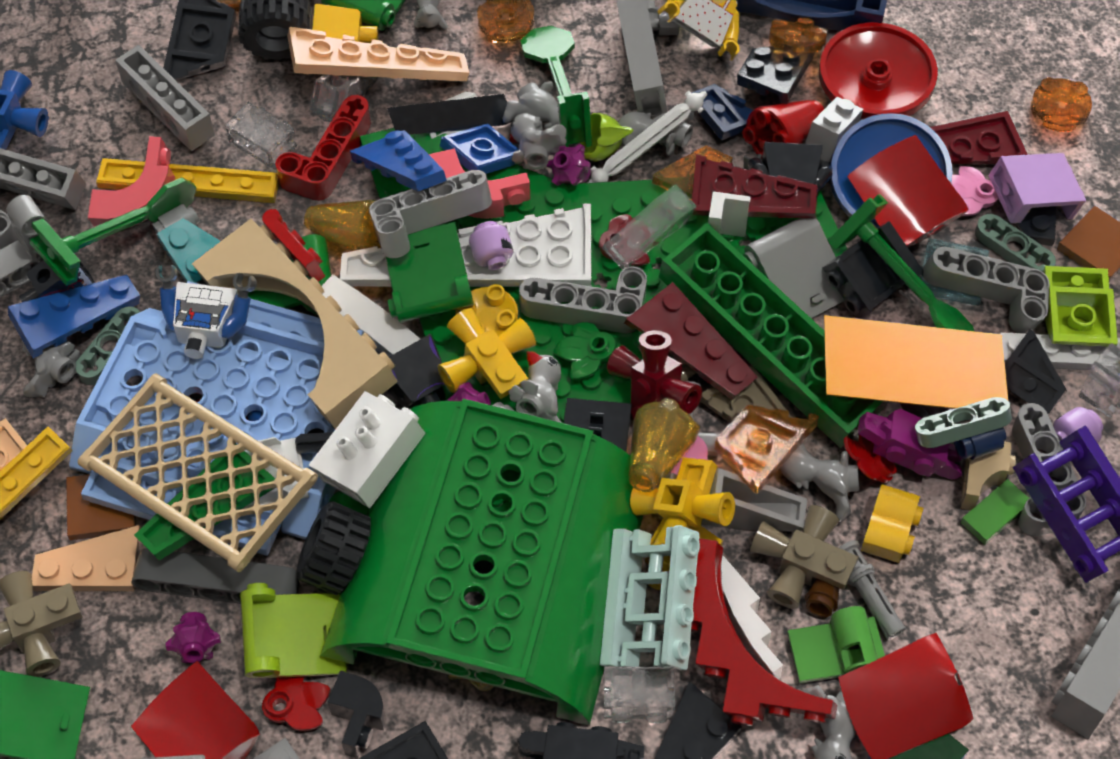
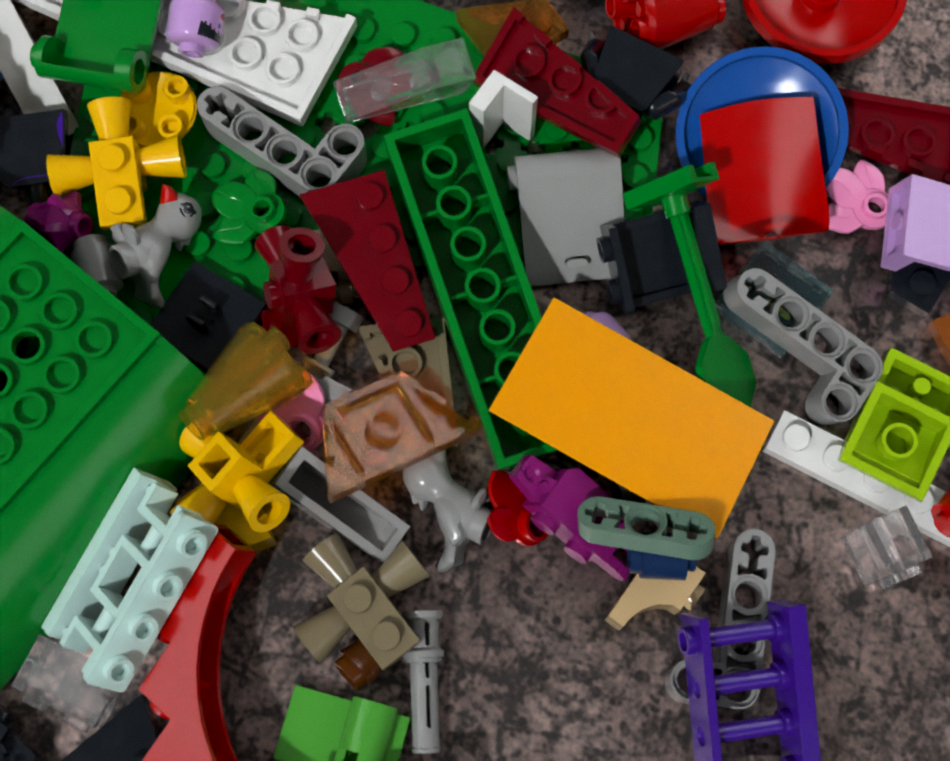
camera: 25 degrees right, 15 degrees up
white slope [721,556,783,679] -> none
light grey brick [805,97,863,162] -> none
yellow brick [861,484,924,563] -> none
bright green tile [961,479,1029,545] -> none
sand green beam [975,214,1056,272] -> none
black wing [1005,329,1067,416] -> none
lavender head [1053,407,1103,443] -> none

